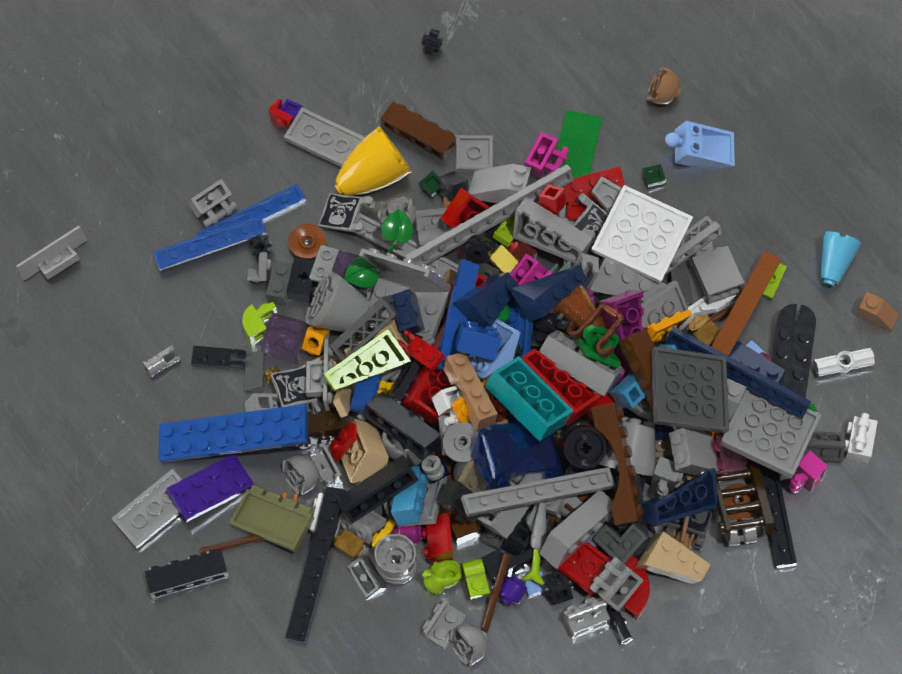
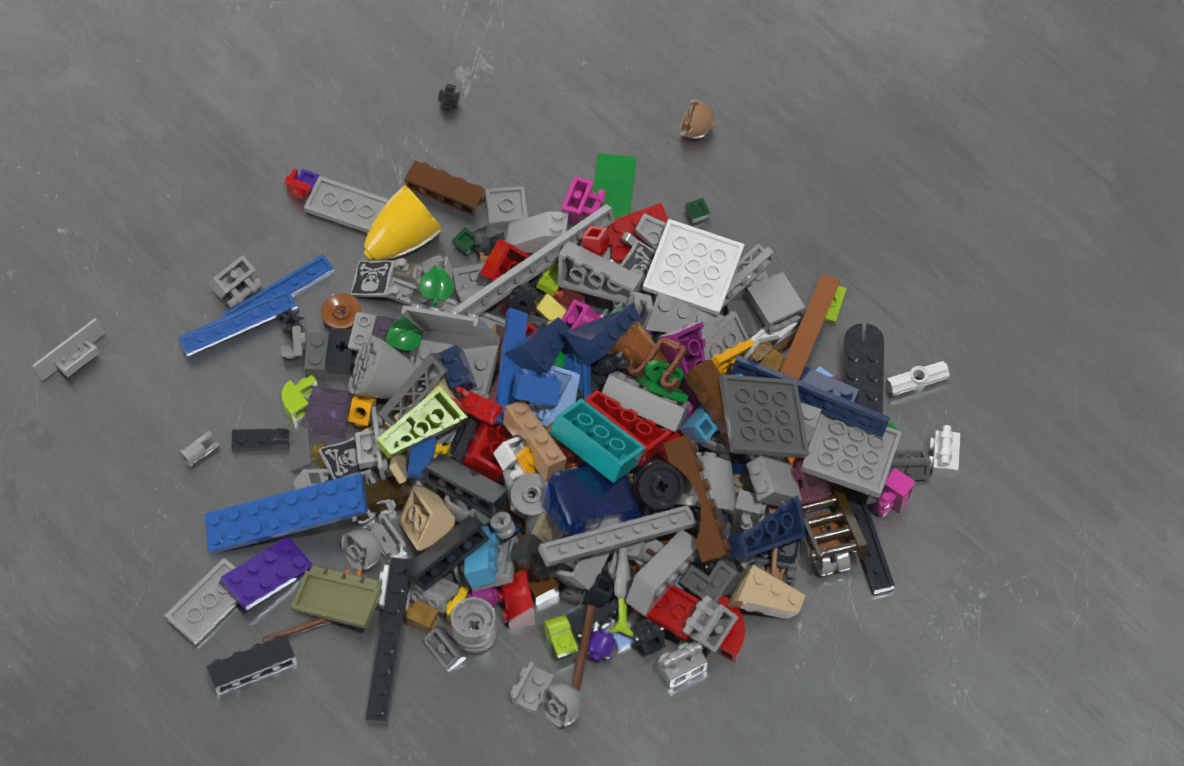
camera: 10 degrees left, 5 degrees down
red plate [329,422,357,461] -> none
lime hair [422,560,463,595] -> none
black pin [606,605,633,644] -> none
light blue slope [665,121,735,167] -> none
medium azure cone [821,231,861,286] -> none
medium nougat slope [856,292,899,332] -> none

